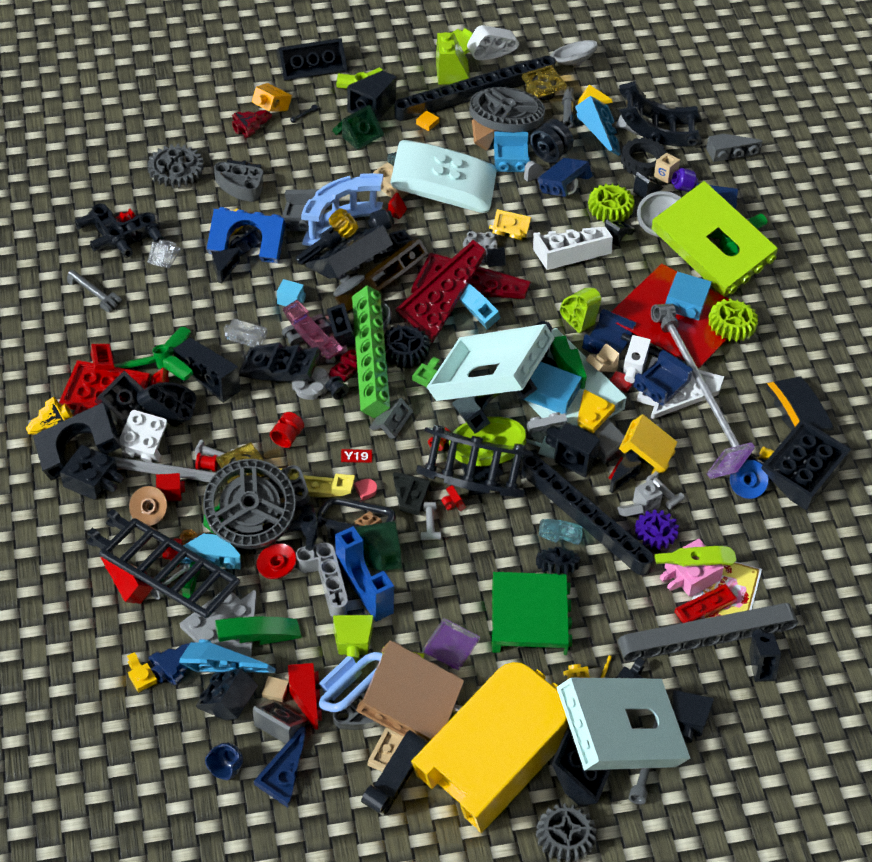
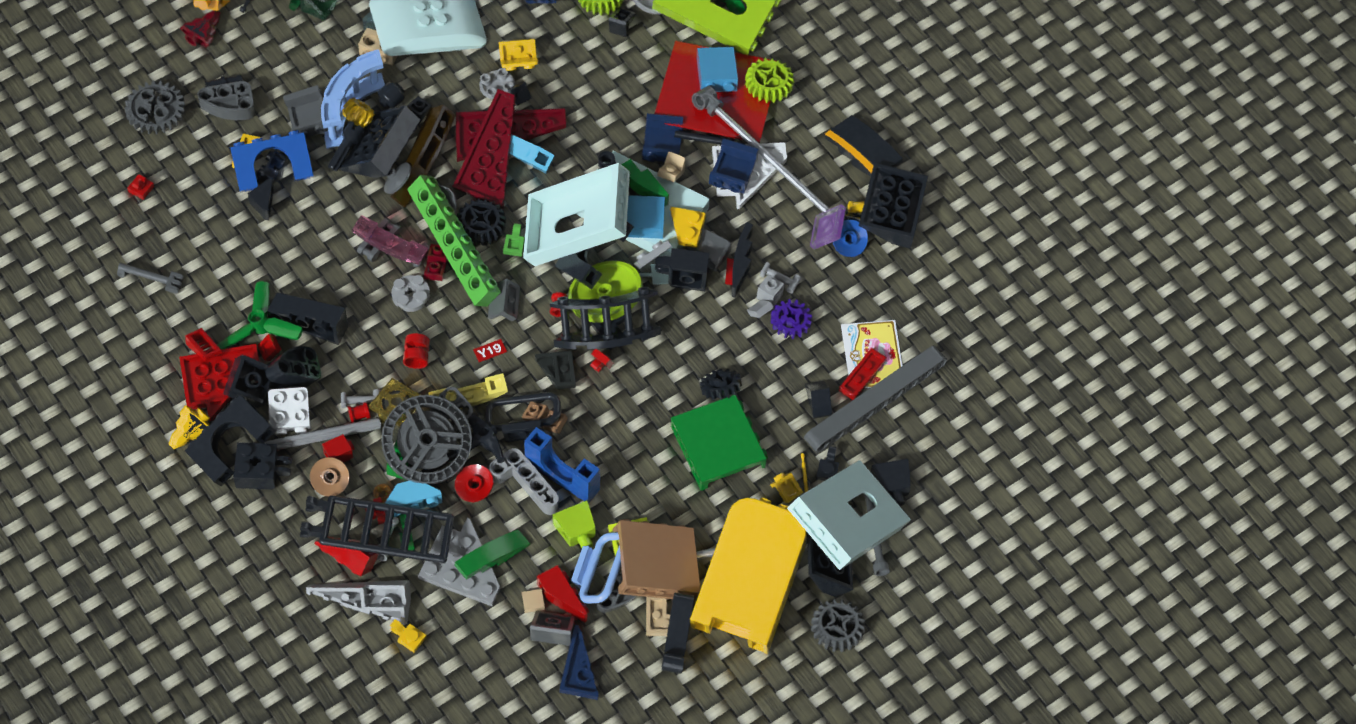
camera: 25 degrees left, 10 degrees up
black pin [74,203,165,258] -> none
clear slope [147,240,181,268] -> none
dark blue rock [148,642,191,685] -> none
dark azure wedge [179,639,276,673] -> none
black slope [196,669,258,720] -> none
dark blue hair [205,742,243,780] -> none
clear bracket [224,319,268,347] -> none
black slope [239,342,322,381] -> none
medium azure brick [277,279,306,309] -> none
black wheel [326,376,349,400] -> none
black brick [327,303,356,347] -> none
coral tile [354,479,377,501] -> none
clear green slope [355,521,402,571] -> none
red slope [388,192,407,219] -> none
light grey piece [421,502,441,540] -> none
clear tile [423,618,480,671] -> none
black beam [521,454,654,576] -> none
white wedge [533,227,613,270] -> none
clear light blue slope [539,519,583,545] -> none
lime beam [560,288,601,333] -> none
red piece [610,371,633,393] -> none
yellow panel [619,414,677,474] -> none
white torso [623,335,651,383] -> none
lime piece [655,546,737,567] -> none
bright pink hinge [660,539,724,597] -> none
black torso [749,629,781,682] -> none
none -> light grey wedge [306,580,411,625]
none -> black slope [805,381,832,419]

